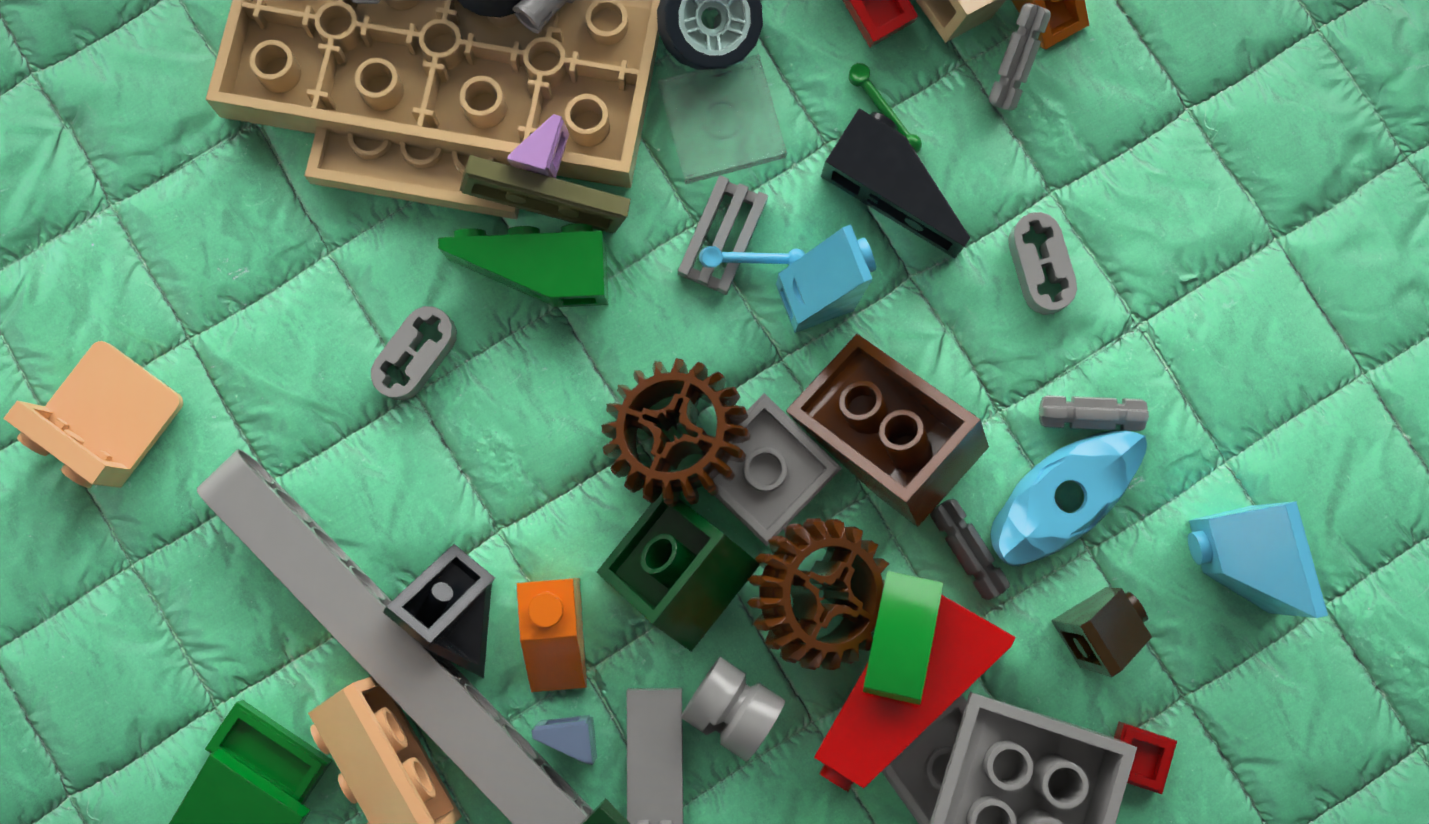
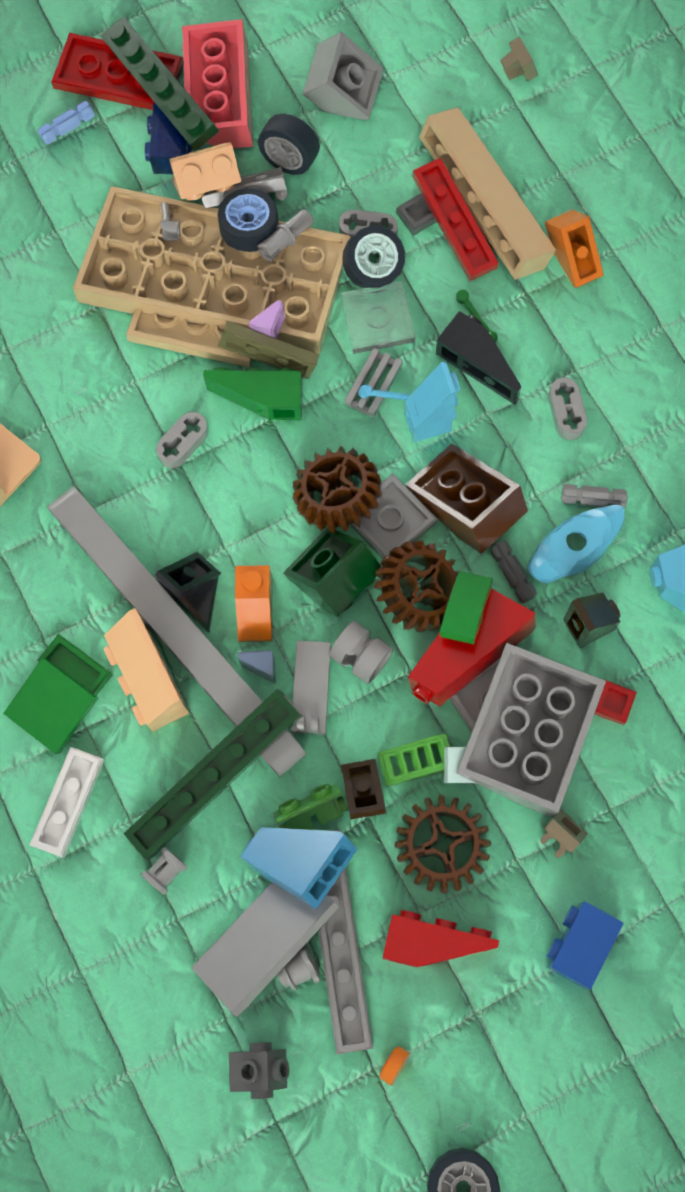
camera: 10 degrees right, 10 degrees down
light grey axle [989,3,1051,110] -> none

